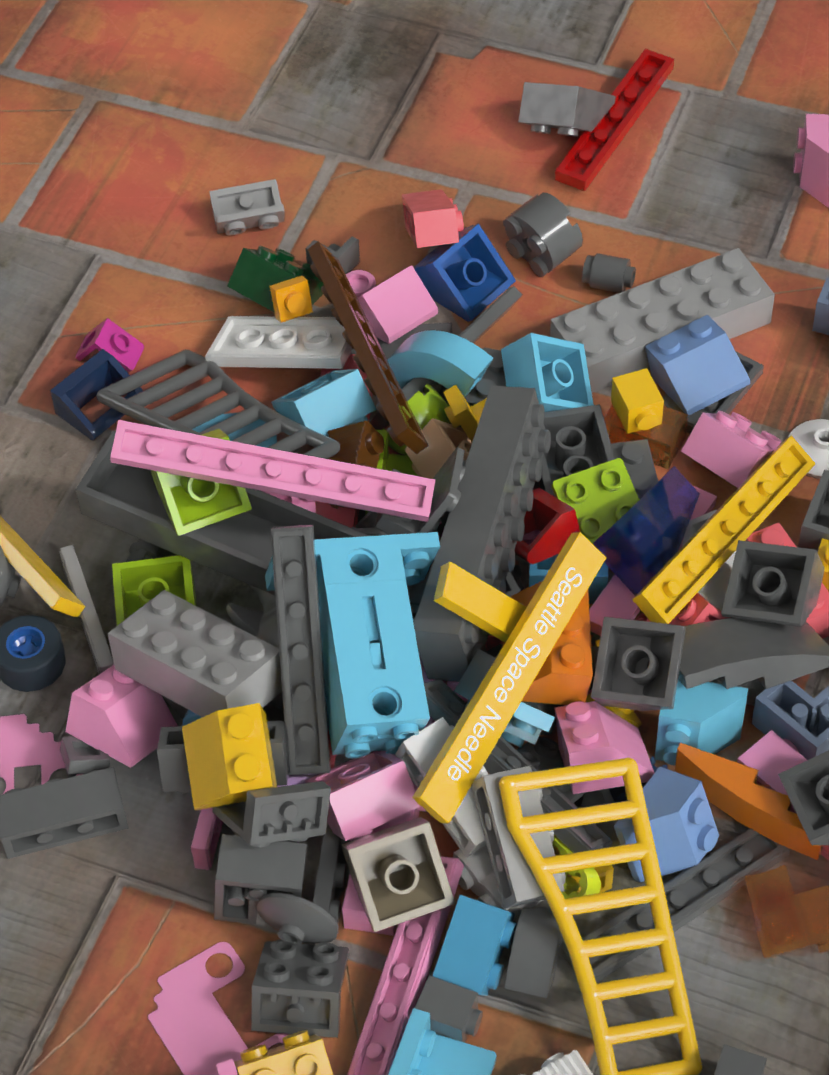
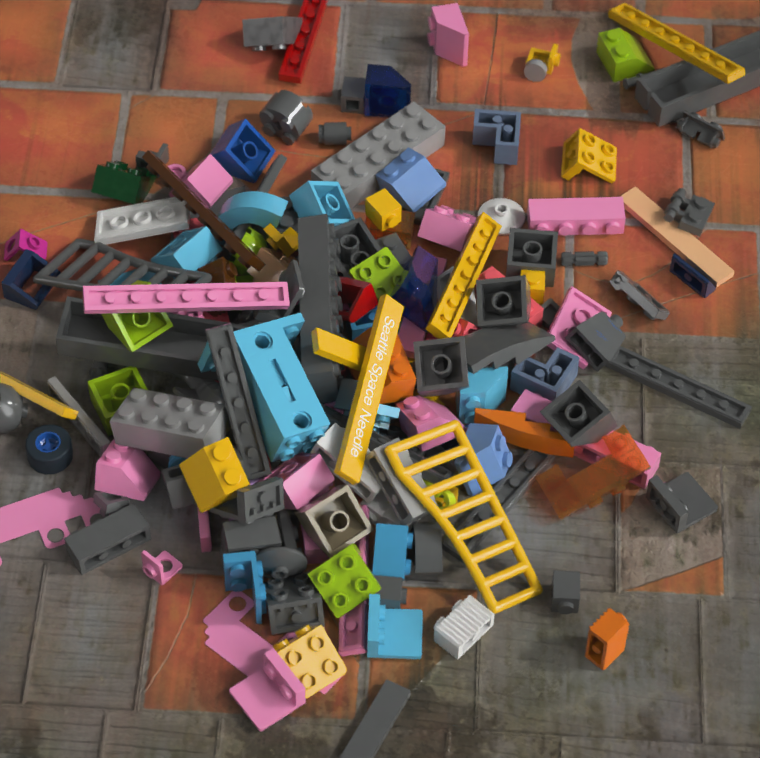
camera: 20 degrees left, 0 degrees up
light grey bracket [209,179,285,236] -> none
light orange plate [270,276,313,323] -> none
coral brick [402,189,464,248] -> none
none -> bright pink bracket [141,550,183,586]
none -> dark azure bracket [223,551,267,624]
none -> lime bracket [307,544,381,618]
none -> dark grey brick [341,76,367,114]
none -> clear blue slope [365,64,411,118]

